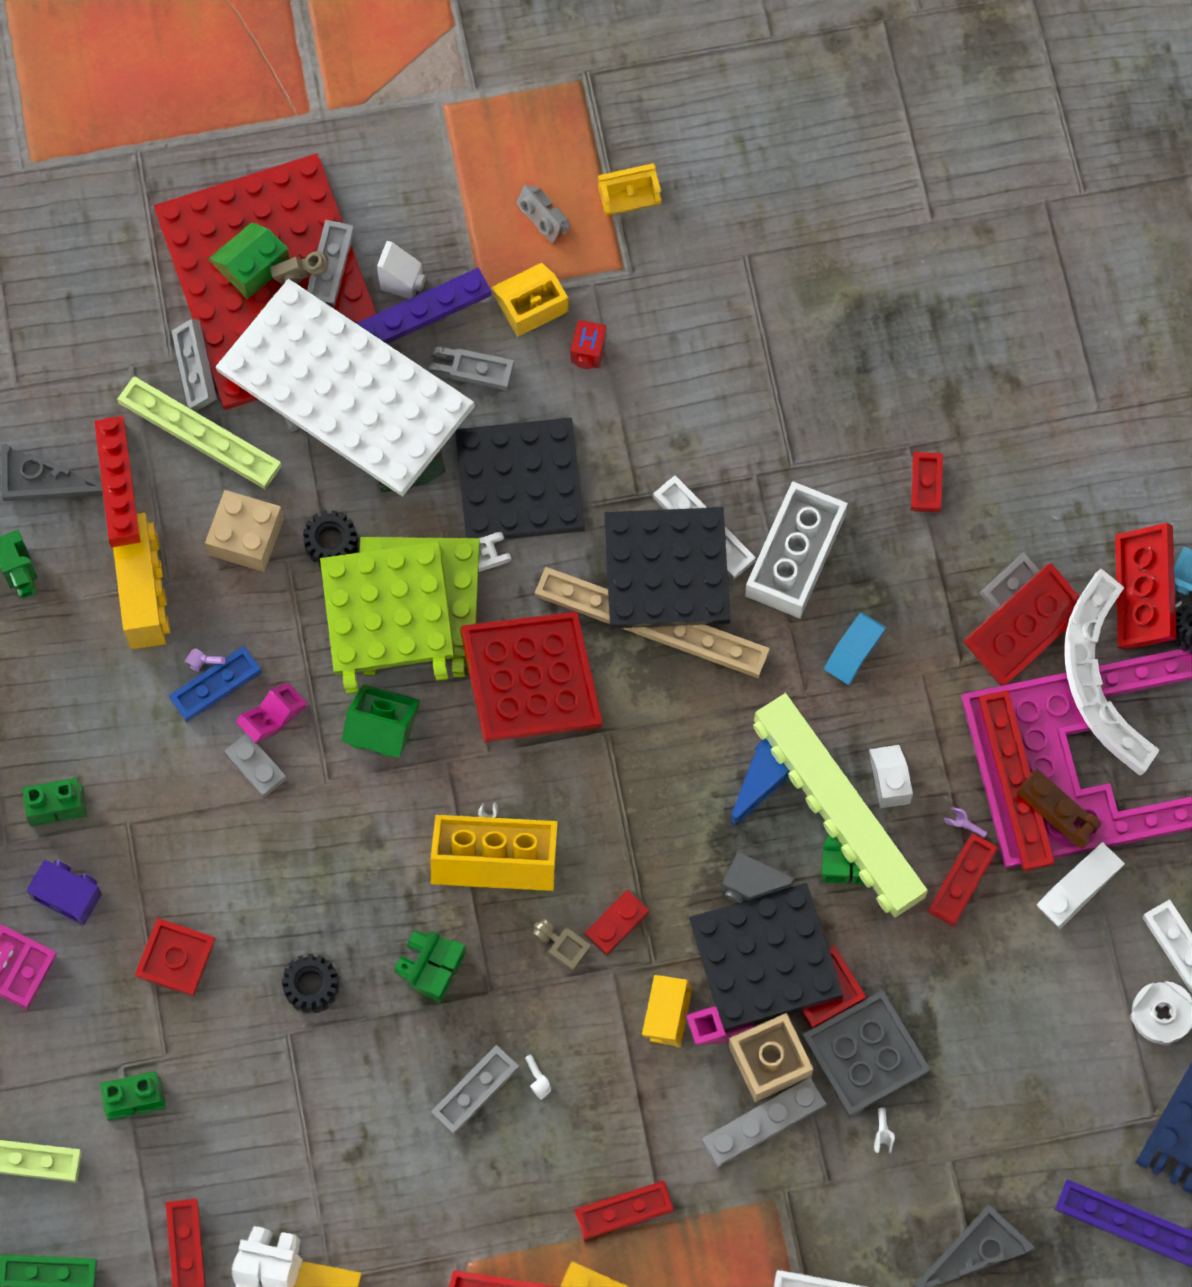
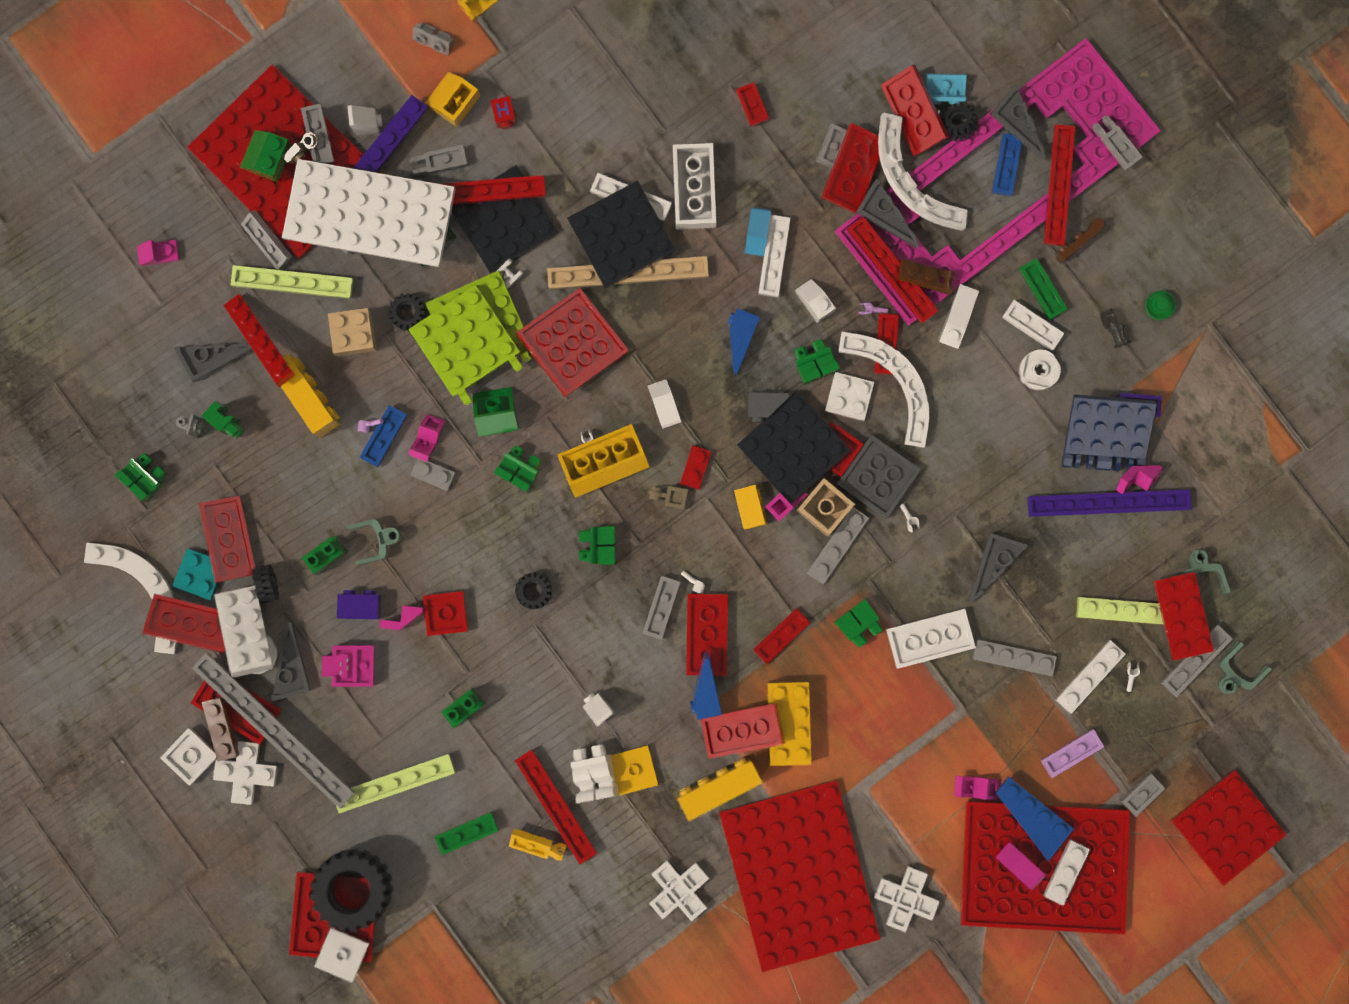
camera: 25 degrees left, 15 degrees up
yellowish green brick [753,693,928,918] -> none
none -> dark pink slope [137,240,180,266]
none -> sand green piece [347,519,403,565]
none -> dark pink slope [379,606,424,630]
none -> red plate [442,175,546,205]
none -> green hips [493,445,541,493]
none -> white slope [583,693,614,726]
none -> white slope [648,379,681,429]
none -> red plate [686,594,728,676]
none -> blue slope [690,651,722,720]
none -> white plate [758,215,790,297]
none -> white plate [825,372,874,422]
none -> green hips [833,599,883,648]
none -> white plate [838,332,929,448]
none -> dark grey wing [856,179,919,249]

